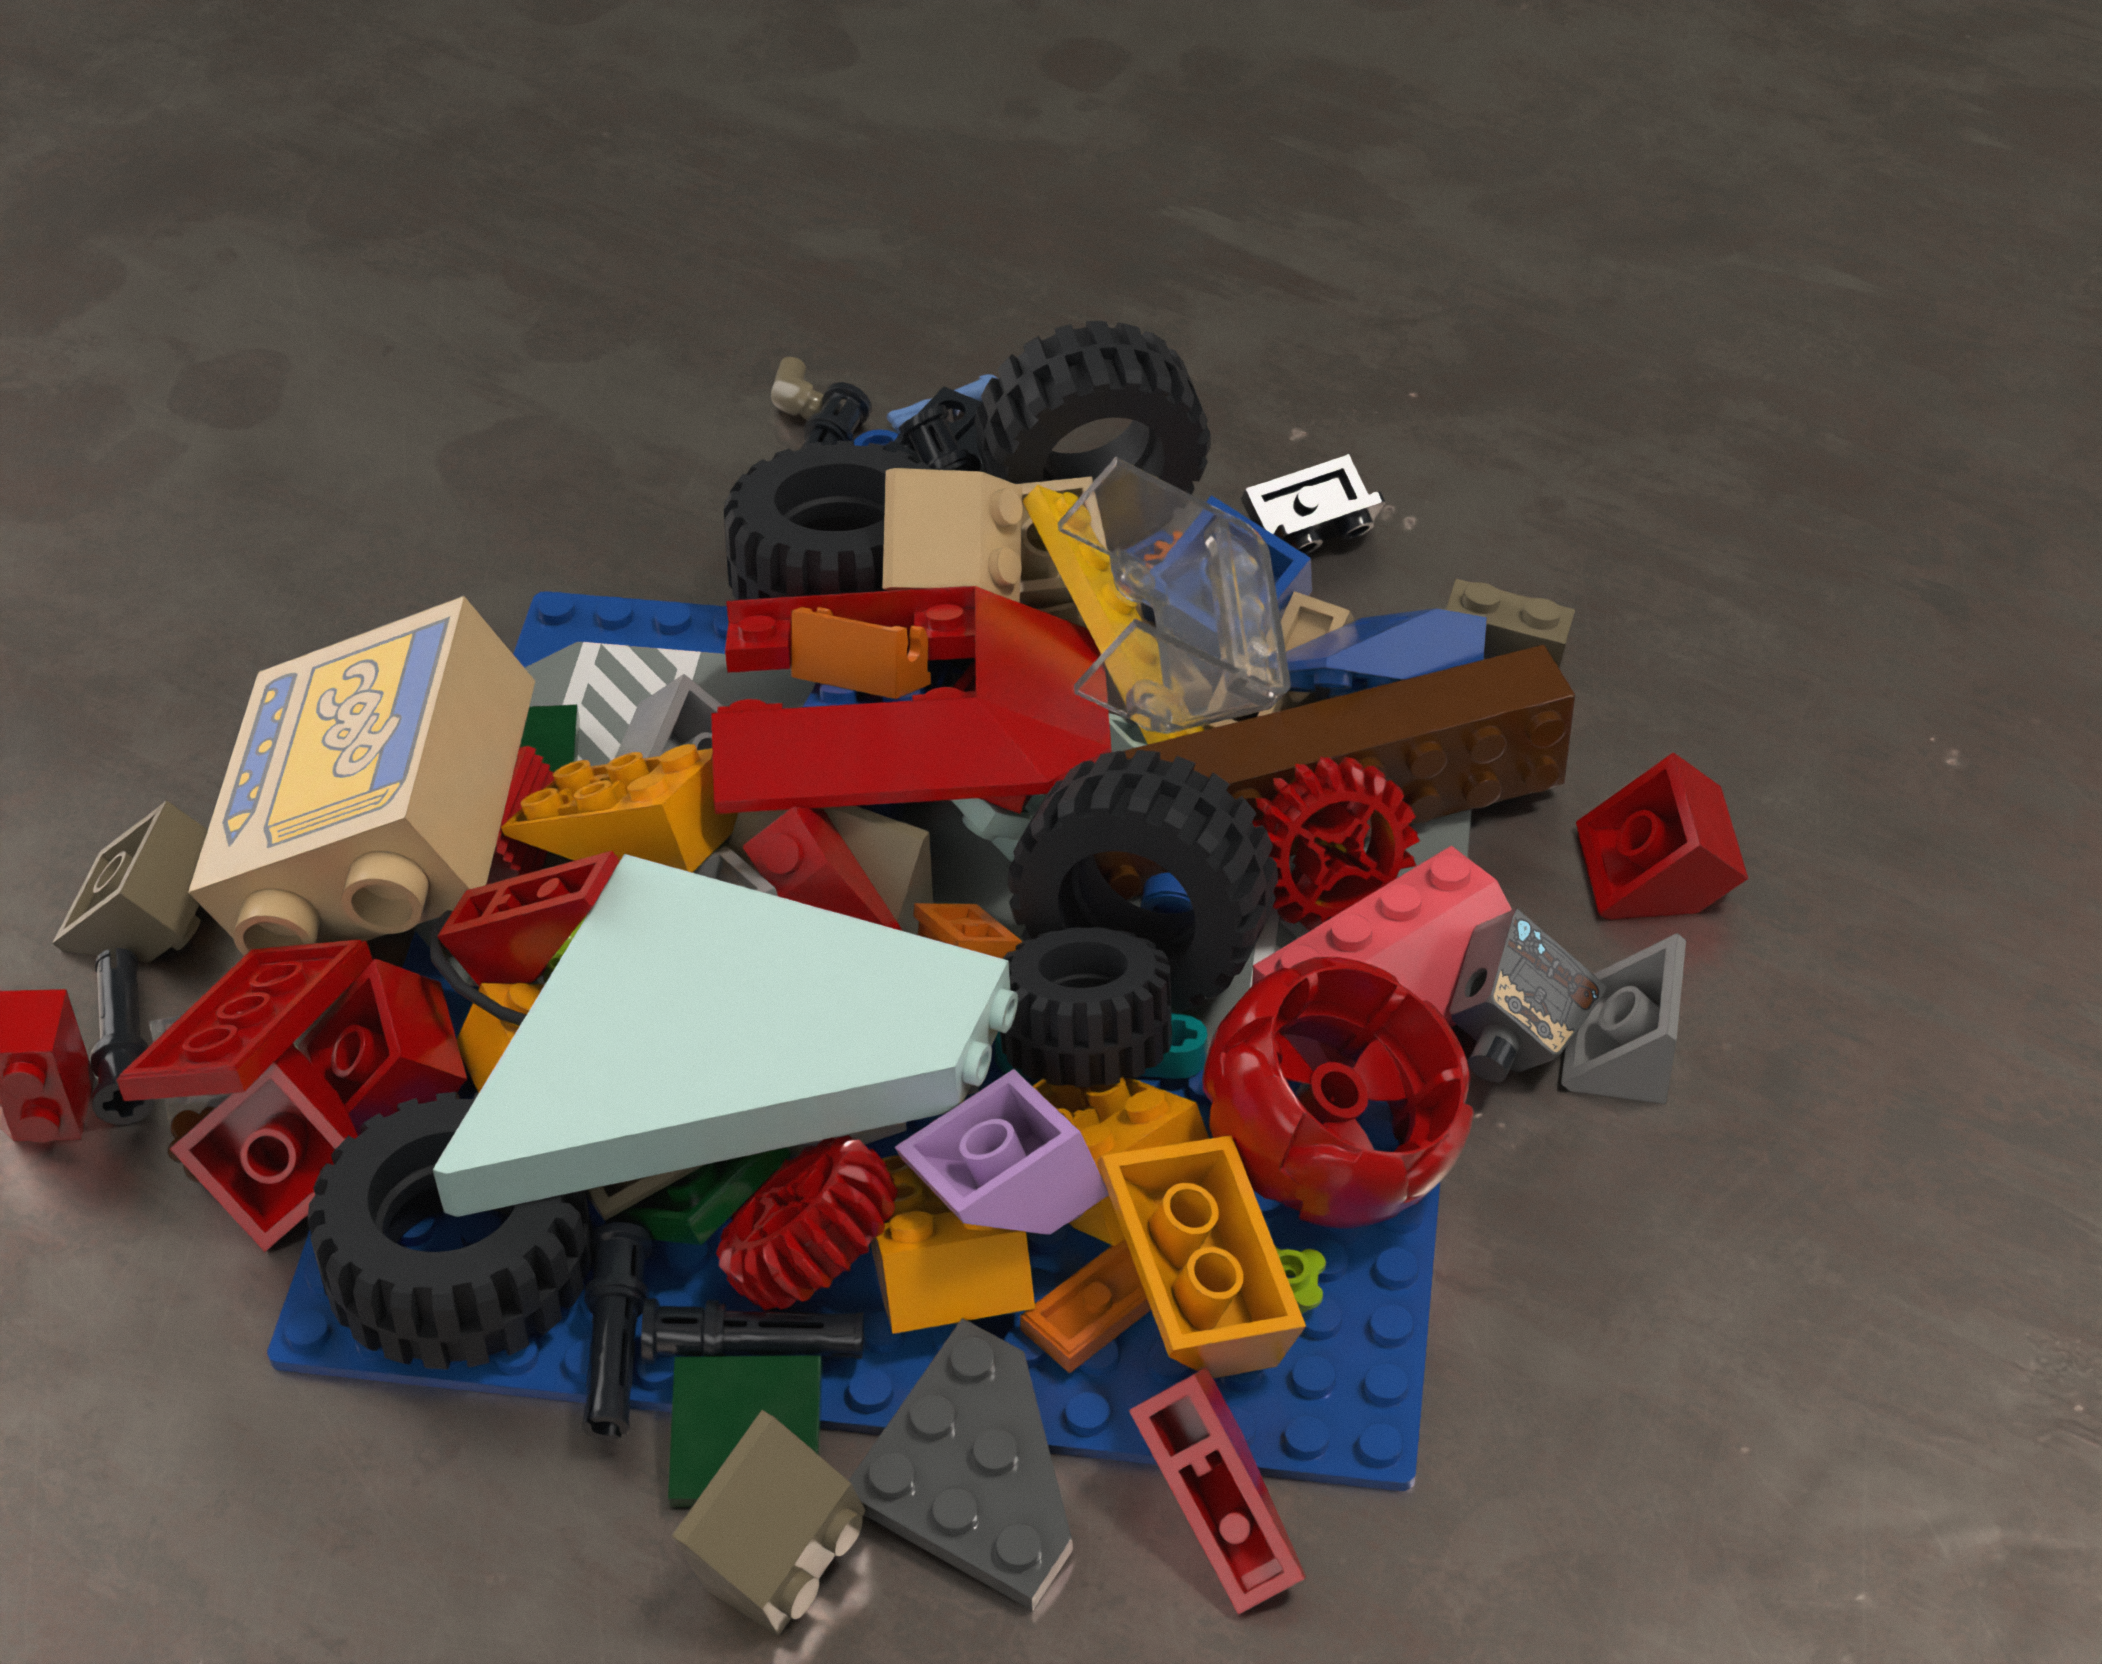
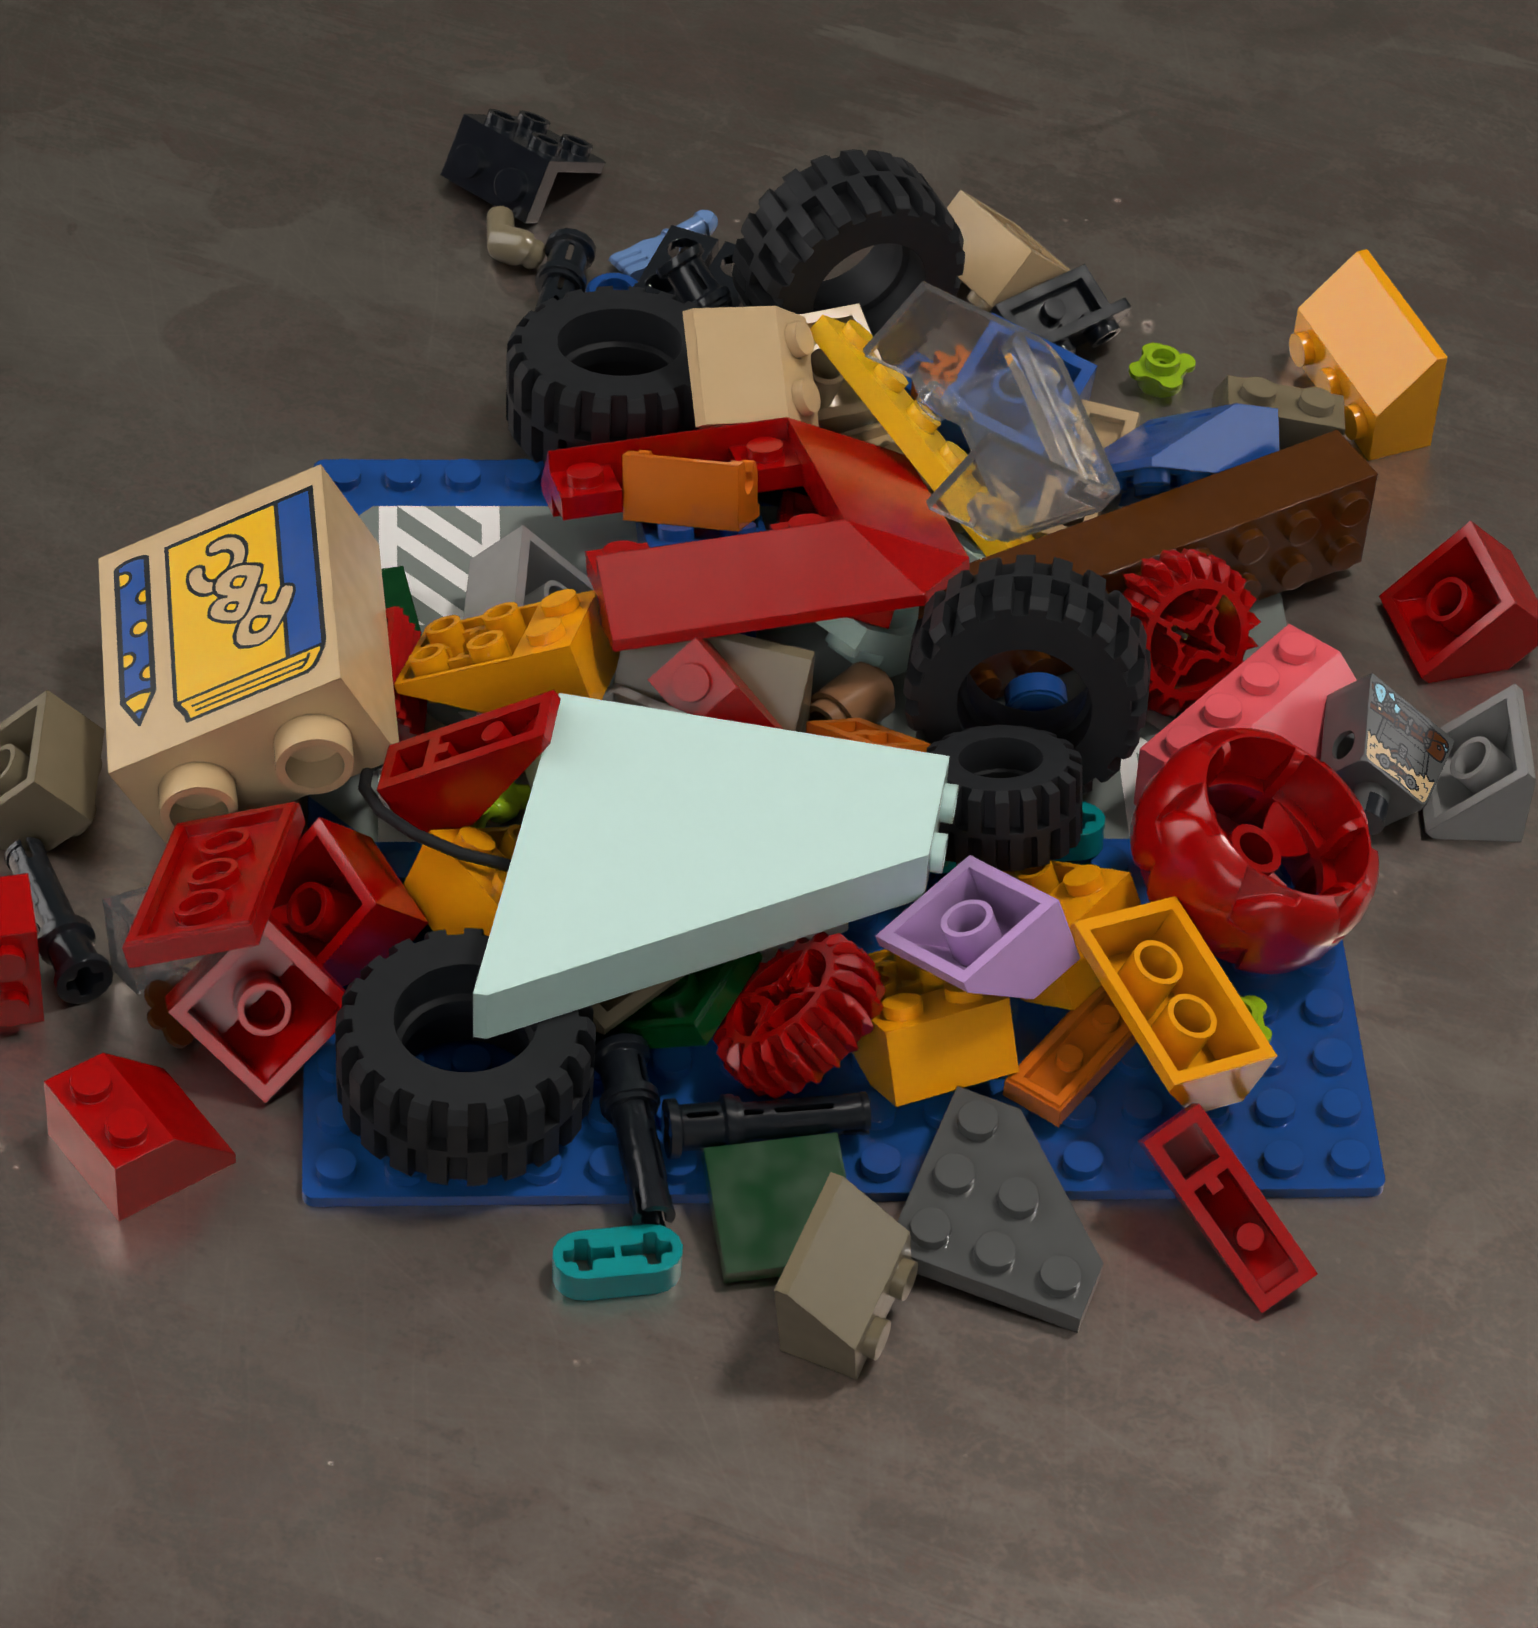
camera: 15 degrees left, 0 degrees up
none -> red slope [44,1052,236,1222]
none -> black bracket [440,109,606,223]
none -> teal beam [552,1224,683,1301]
none -> medium nougat brick [809,662,895,724]
none -> tan slope [947,190,1070,315]
none -> lime plate [1128,343,1196,398]
none -> light orange slope [1289,249,1448,461]

